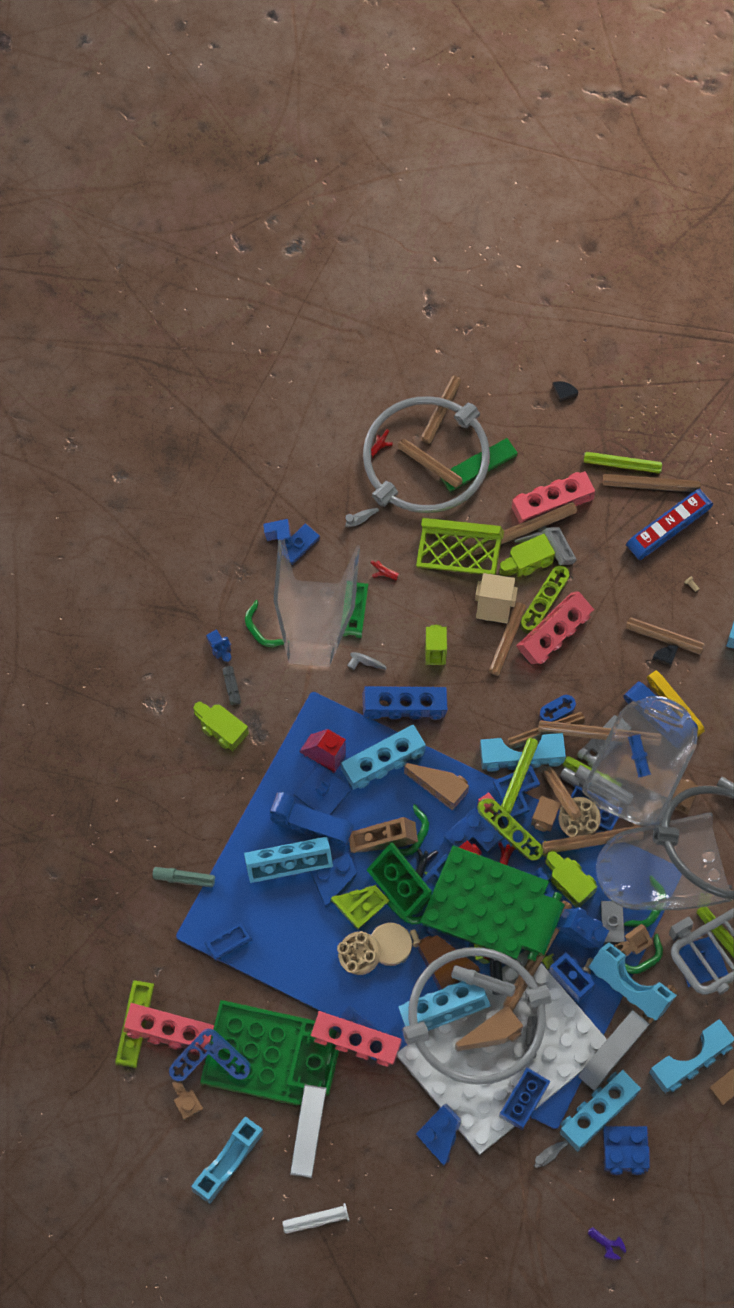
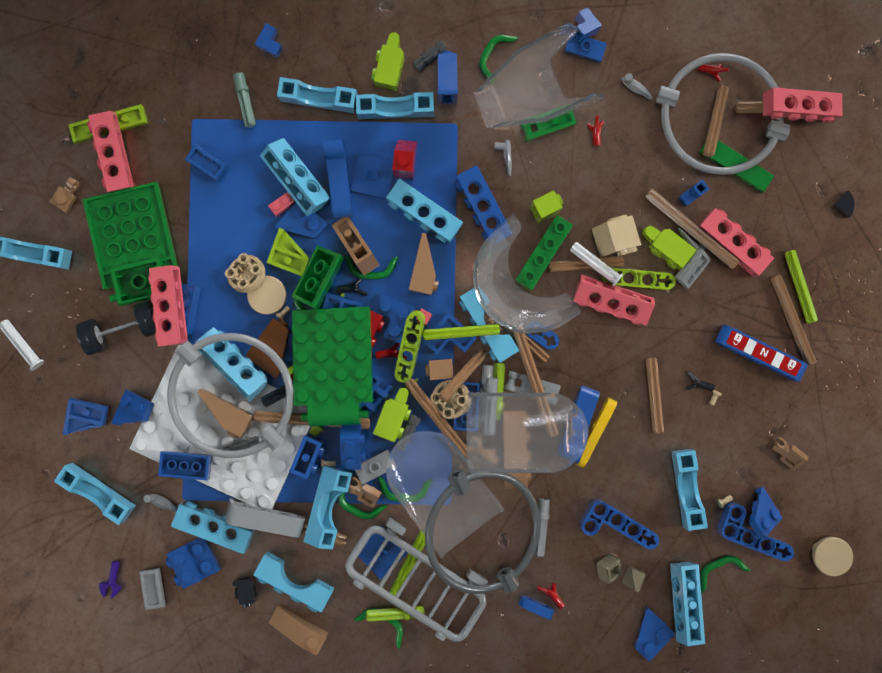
camera: 65 degrees right, 20 degrees up
blue beam [169,1028,251,1081] -> none
blue piece [206,629,232,662] -> none
white slope [290,1084,327,1178] -> none
lime fence [416,518,504,575] -> none
light grey axle [451,965,516,997] -> none
blue pin [628,734,651,778] -> none
black tile [652,645,678,667] -> none
none -> medium azure arch [54,463,136,525]
none -> blue wing [63,398,109,435]
none -> black axle [76,300,156,356]
none -> light grey plate [139,568,166,610]
none -> black brick [232,576,258,607]
none -> blue piece [255,23,283,58]
none -> coral piece [268,192,296,217]
none -> medium azure arch [277,77,358,114]
none -> medium azure arch [356,92,434,120]
none -> dark grey axle [395,415,421,451]
none -> blue slope [438,51,458,104]
none -> clear windscreen [473,213,582,334]
none -> green brick [514,215,573,292]
none -> white axle [570,242,623,287]
none -> blue piece [678,179,709,207]
none -> black bar [686,371,715,391]
none -> coral brick [763,87,843,123]

